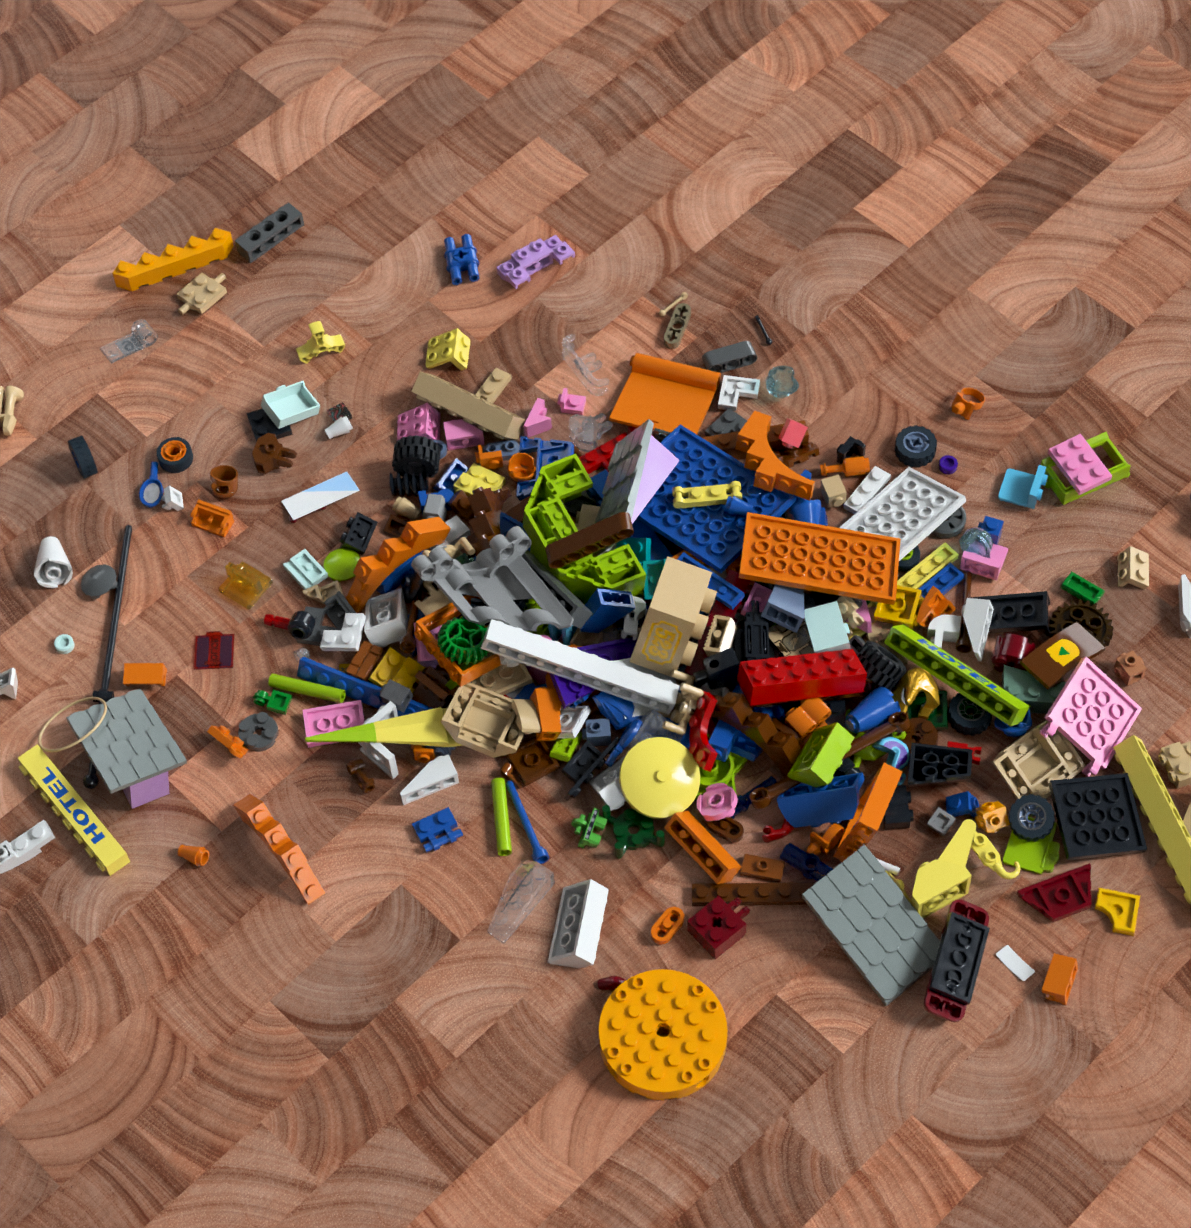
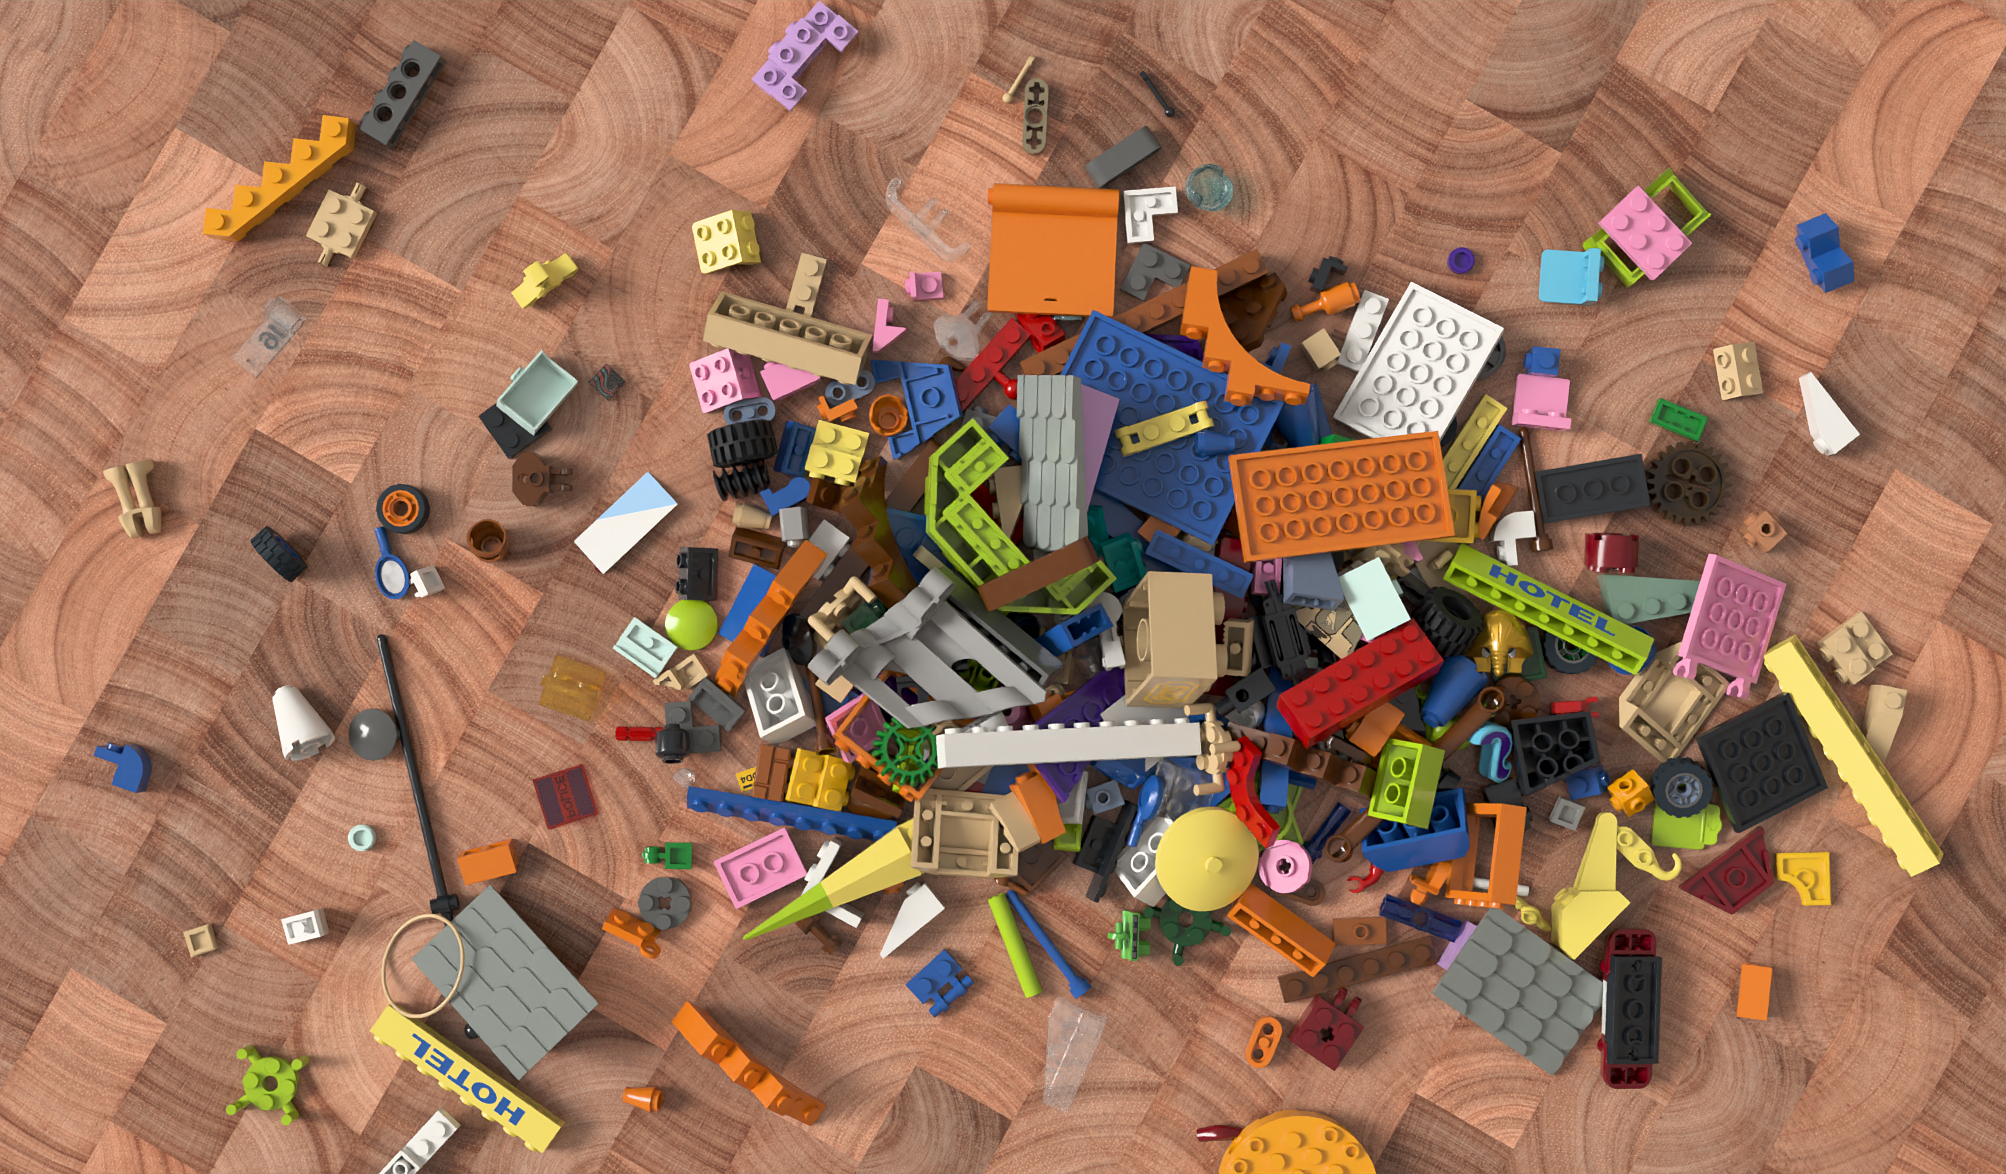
camera: 15 degrees left, 30 degrees up
orange hinge [190,499,234,537] -> none
lime piece [268,673,346,703] -> none
white plate [320,613,366,651] -> none
white cone [324,416,353,439] -> none
flat silver brick [380,679,413,713] -> none
blue pin [444,234,480,285] -> none
white slope [548,879,609,968] -> none
coral brick [779,418,808,449] -> none
black wheel [895,425,937,468] -> none
orange piece [951,387,985,420] -> none
clear light blue helmet [959,527,993,558] -> none
white slope [961,598,994,661] -> none
white sticker [996,945,1035,981] -> none
reddish brown slope [1019,622,1105,690] -> none

